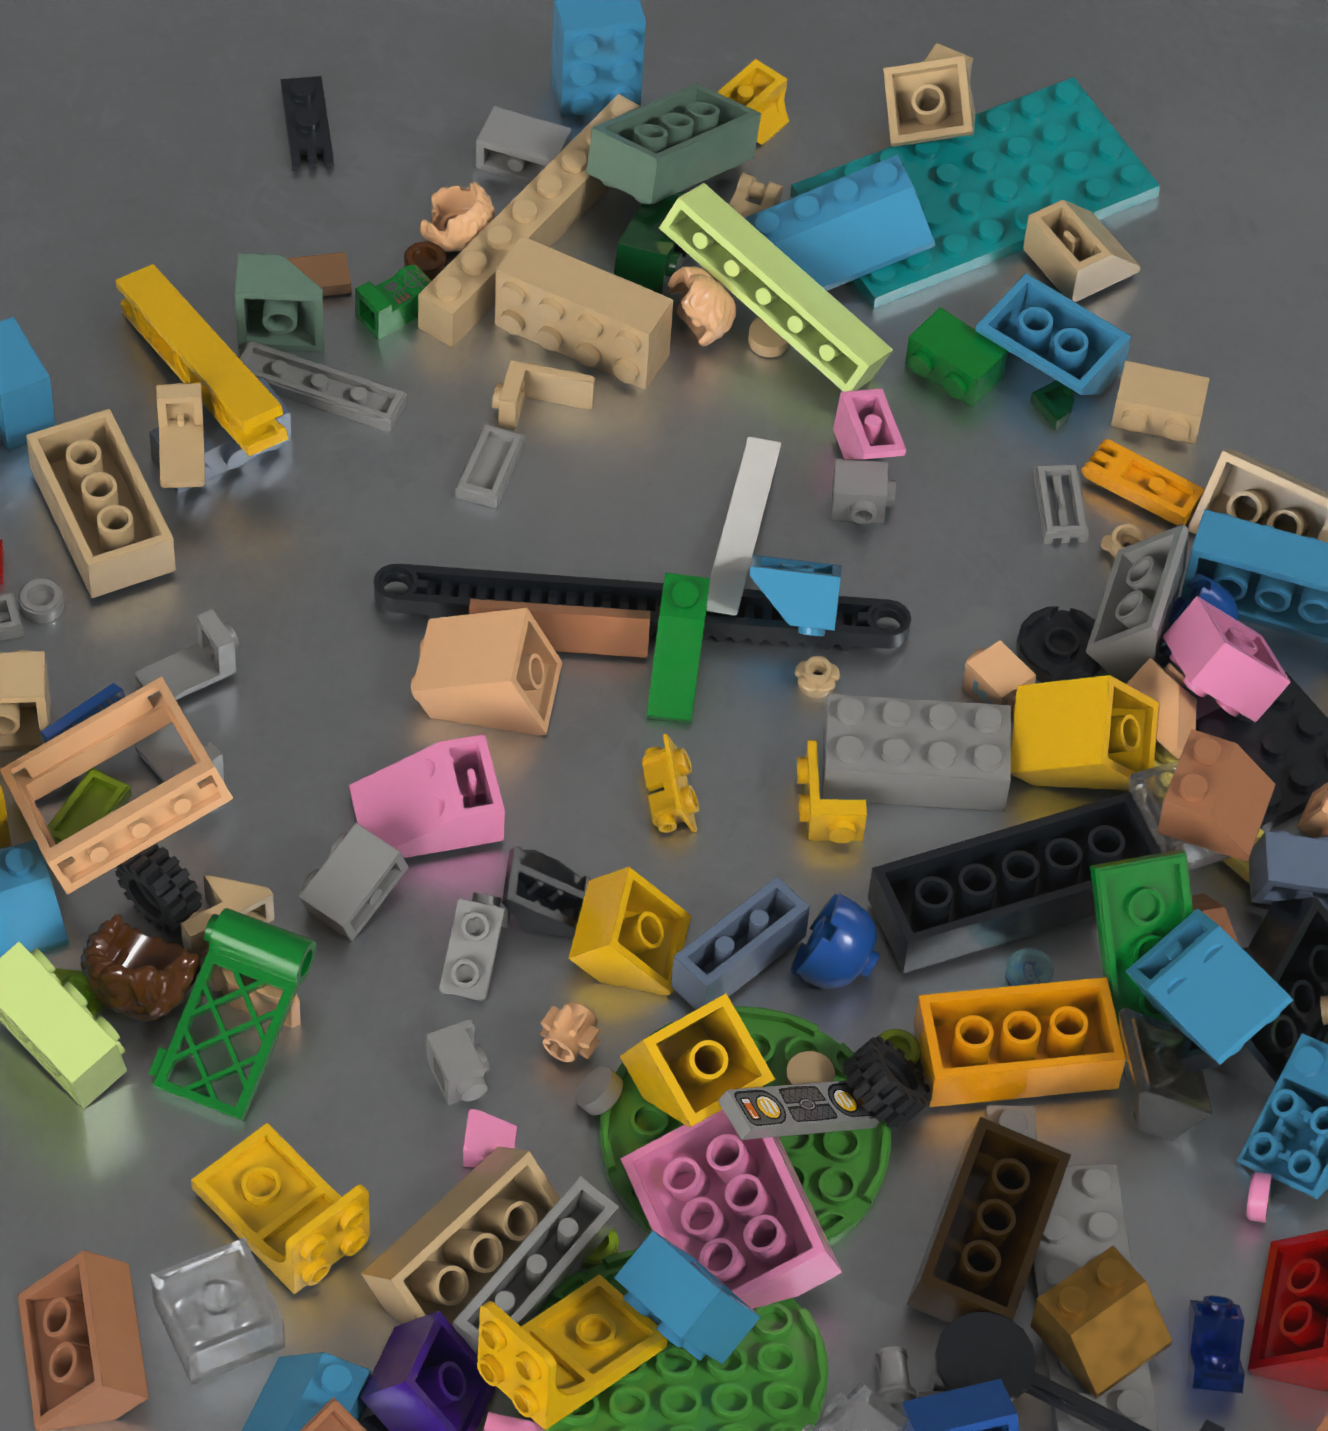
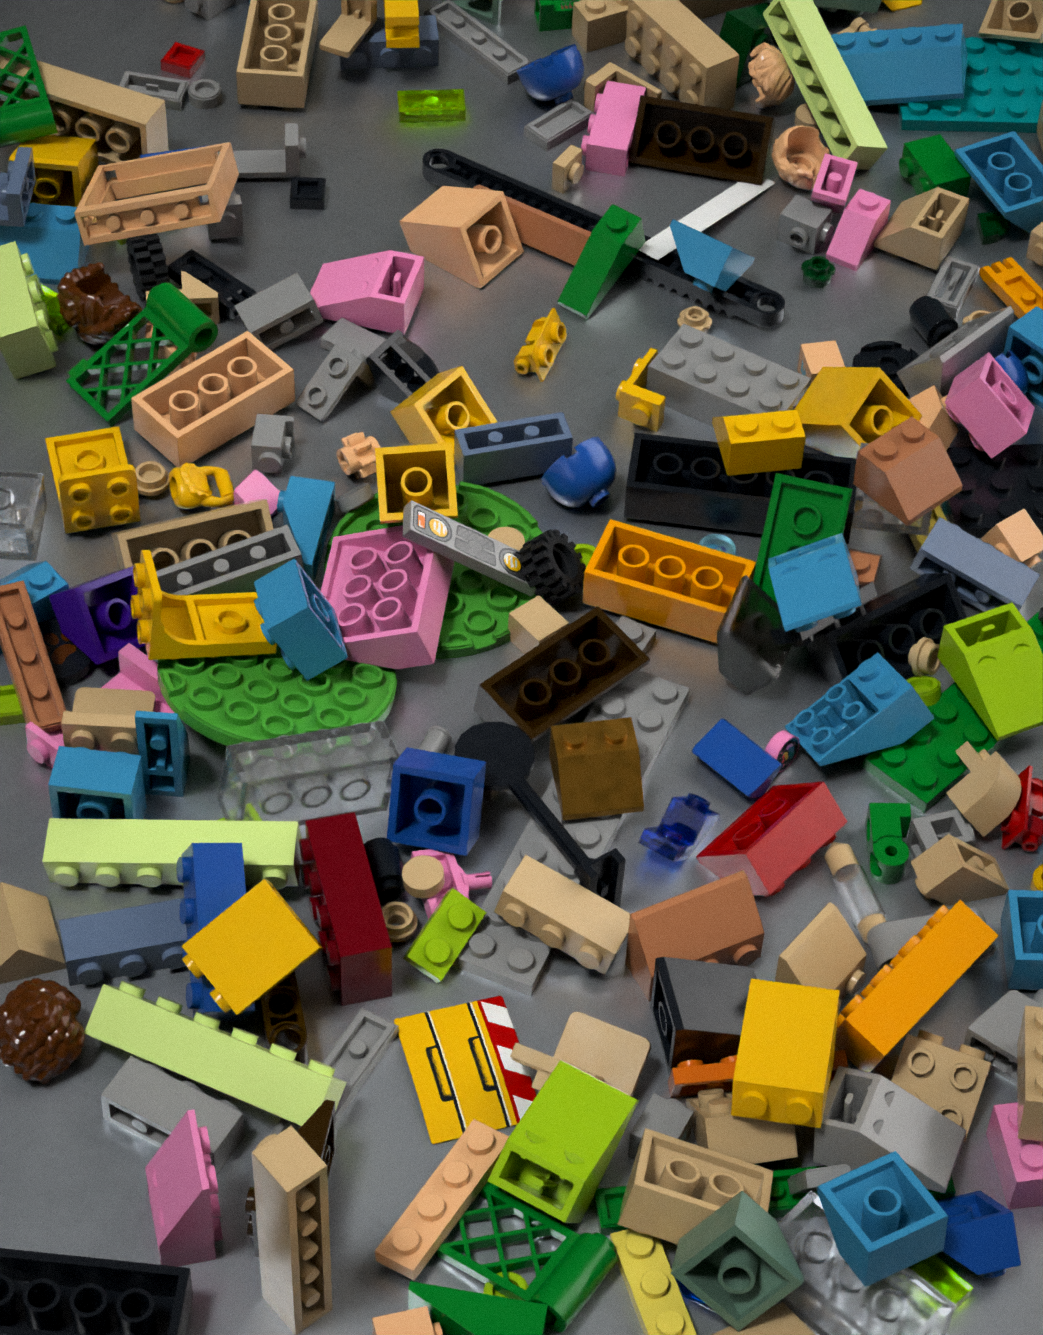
camera: 30 degrees right, 5 degrees down
none -> light nougat brick [131,331,295,467]
none -> tan plate [135,461,169,496]
none -> black hinge [168,249,257,319]
none -> yellow piece [169,462,234,510]
none -> dark azure slope [277,476,336,584]
none -> black tile [290,177,326,210]
none -> light grey tile [321,317,387,357]
none -> clear neon green plate [397,89,466,123]
none -> tan brick [508,595,569,654]
none -> blue cylinder [517,44,584,105]
none -> tan plate [552,145,584,194]
none -> bright pink brick [581,81,646,177]
none -> dark brown slope [629,95,776,185]
none -> blue slope [692,718,783,798]
none -> yellow slope [712,410,806,476]
none -> light nougat hair [772,125,830,191]
none -> dark green plate [801,256,836,288]
none -> bright pink slope [826,189,891,271]
none -> tan slope [873,187,970,270]
none -> black brick [909,296,958,347]

